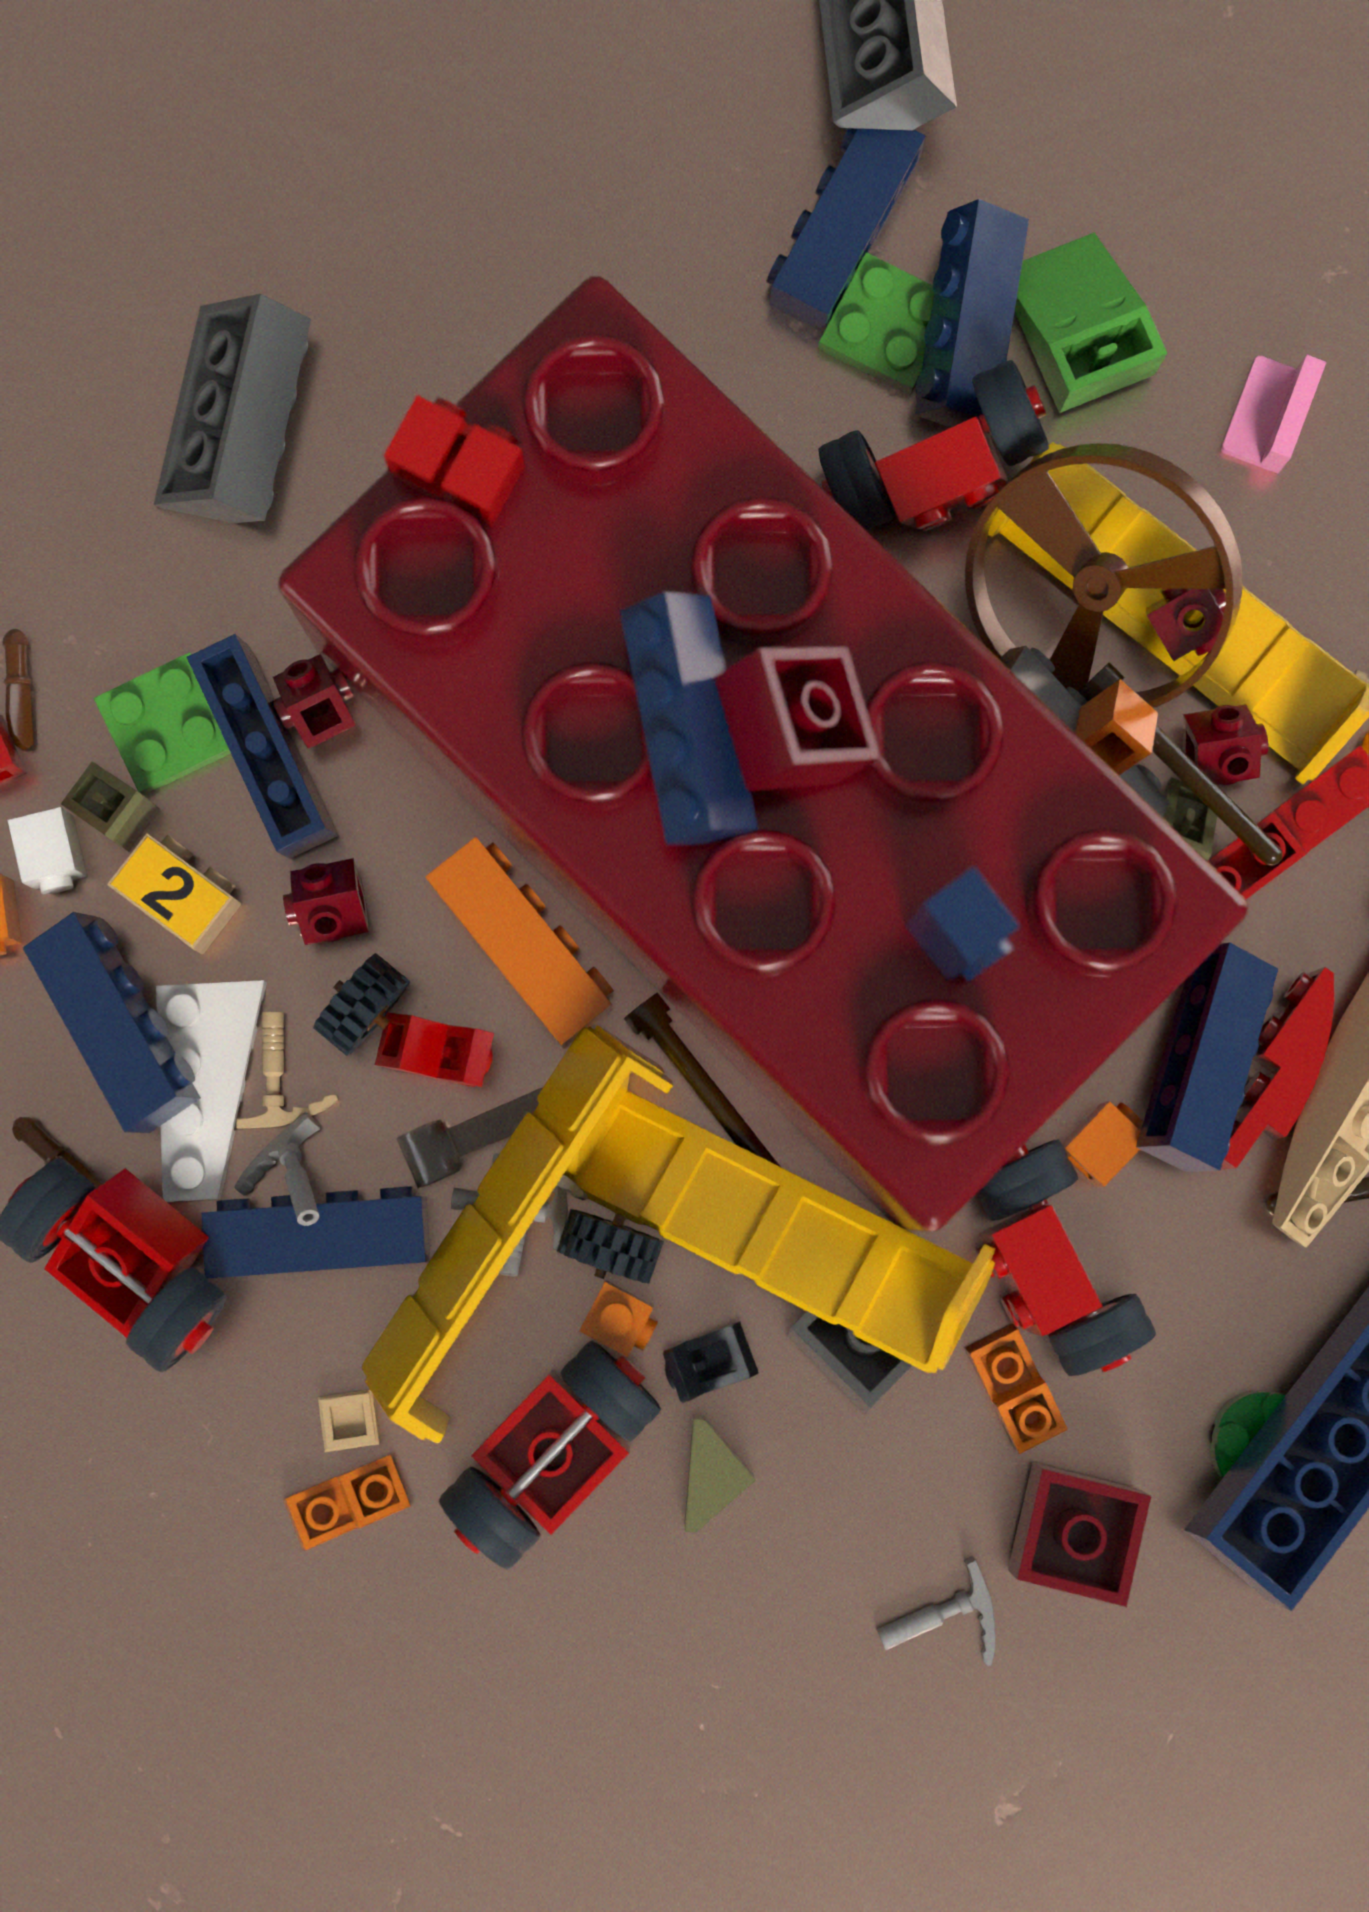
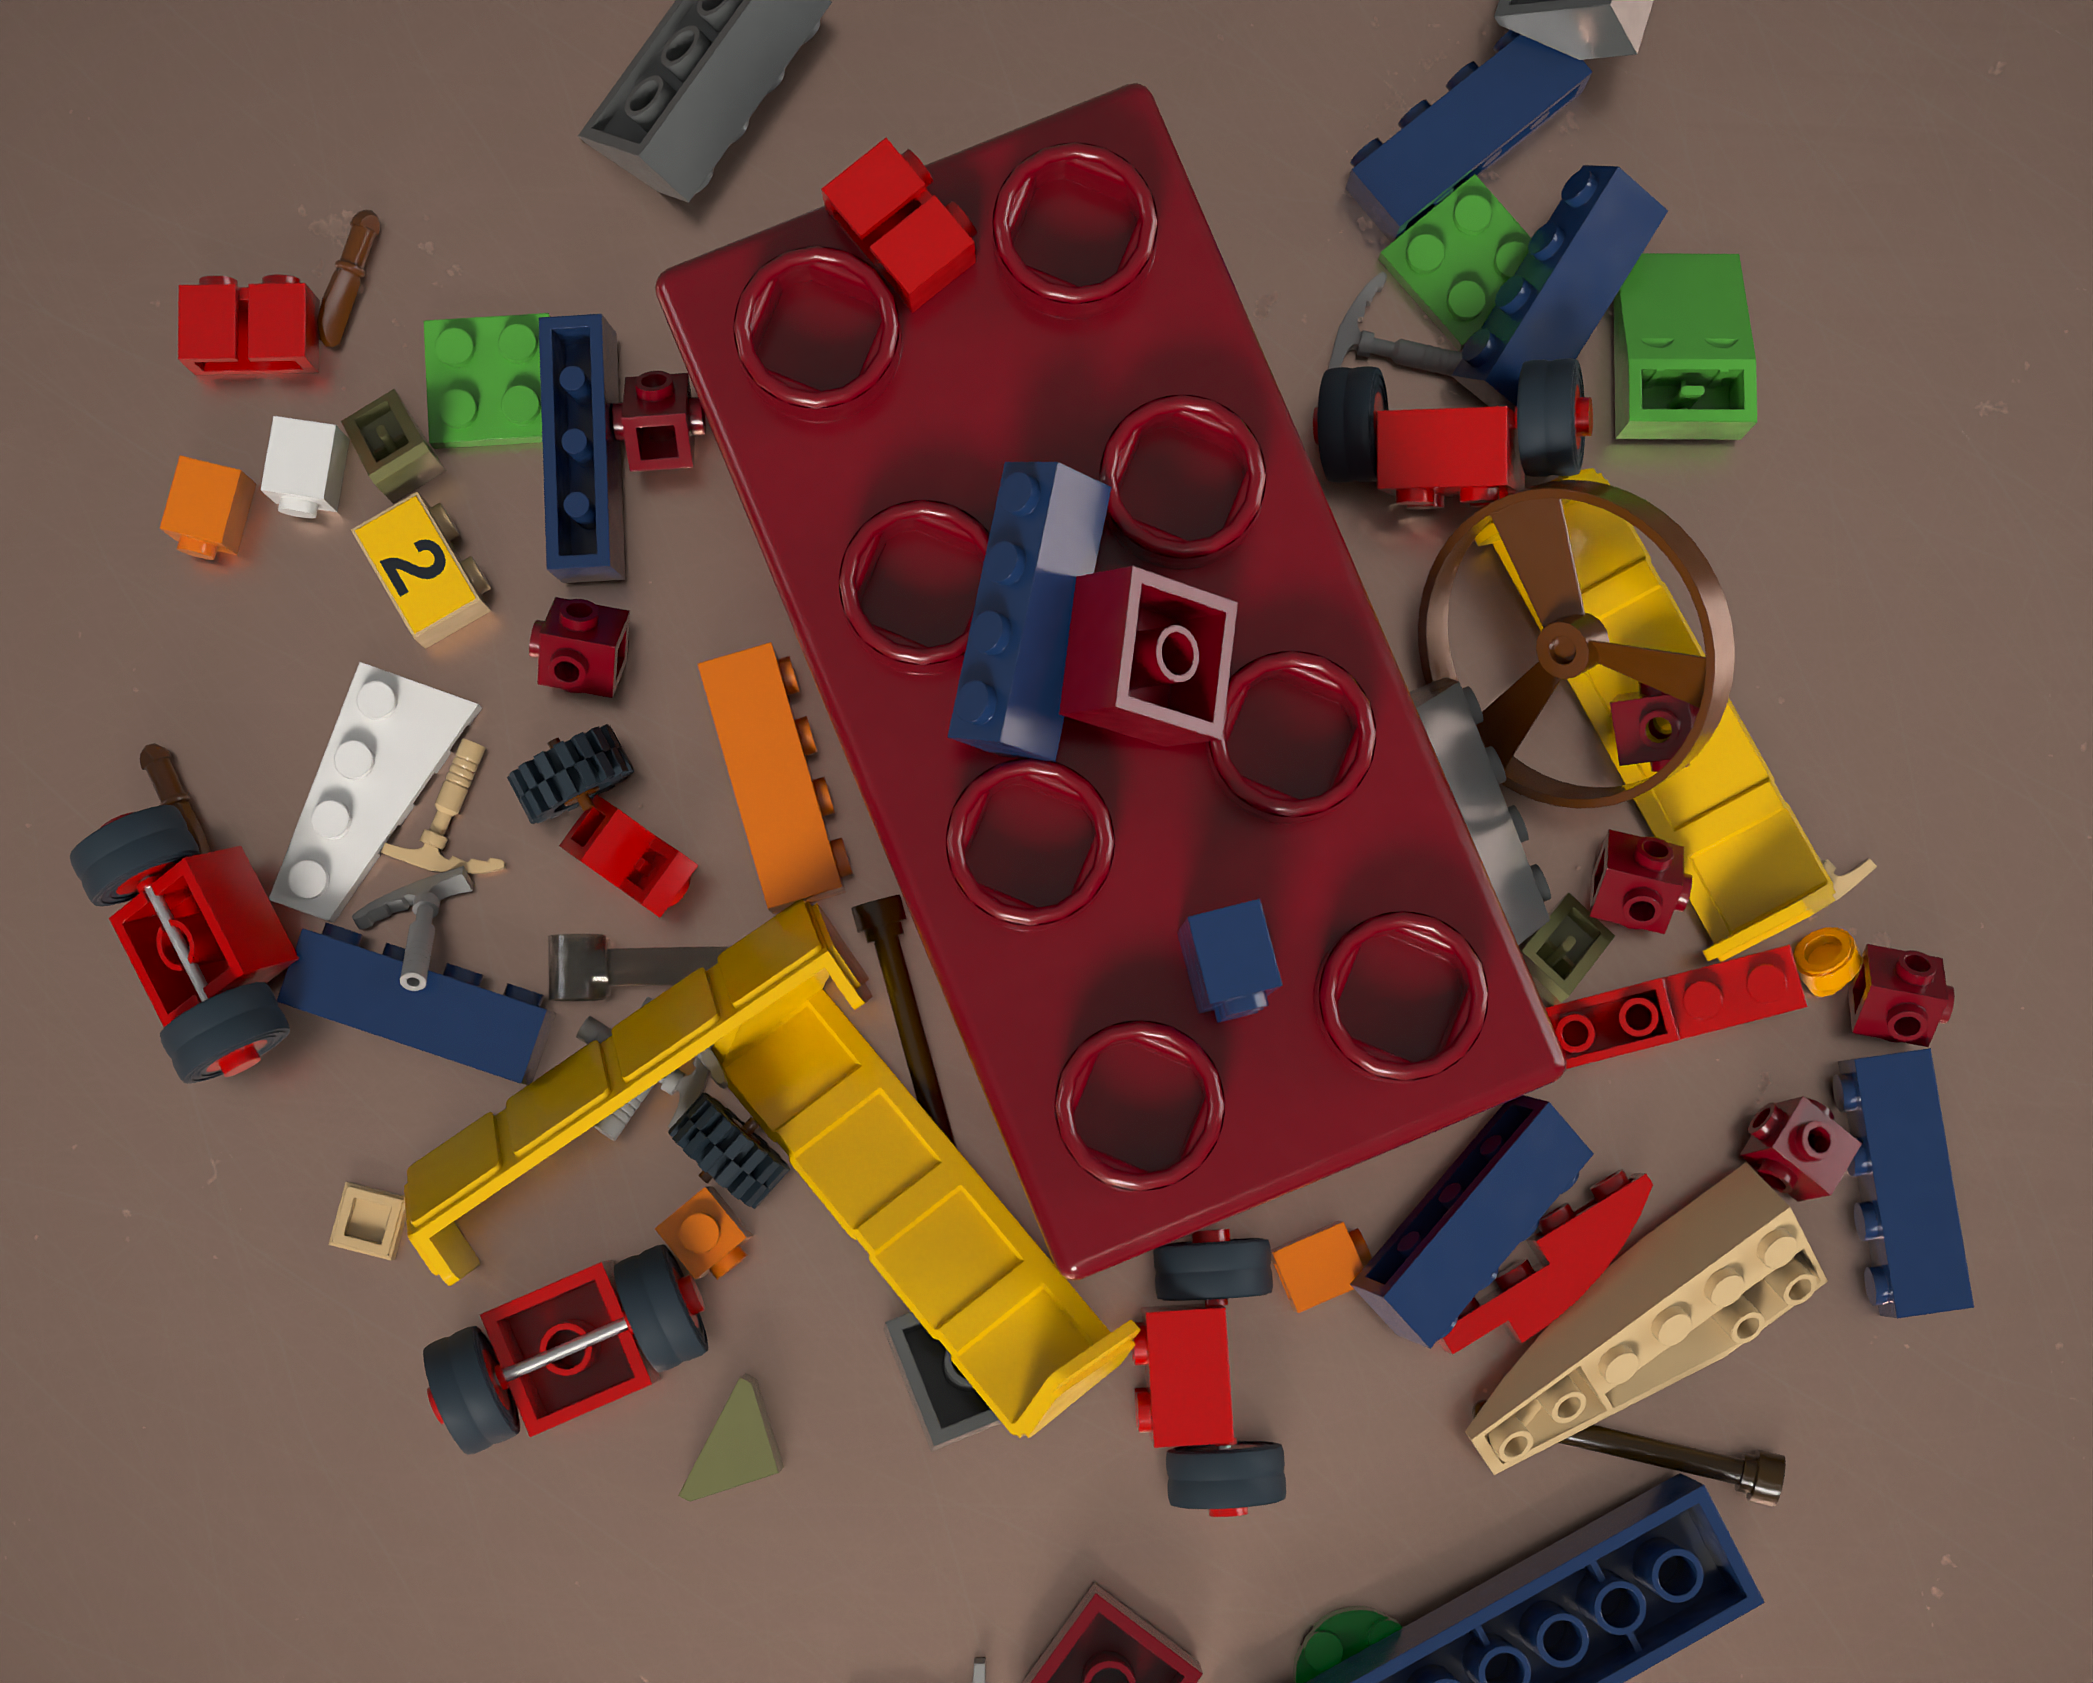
camera: 25 degrees right, 0 degrees up
dark blue brick [23,912,201,1133] -> none
orange slope [283,1455,410,1551] -> none
black bracket [663,1321,759,1403] -> none
orange slope [965,1324,1068,1454] -> none
orange brick [1075,679,1158,775] -> none
dark brown piece [1079,662,1283,866] -> none
bright pink panel [1221,355,1326,474] -> none
none -> light grey piece [1328,271,1462,376]

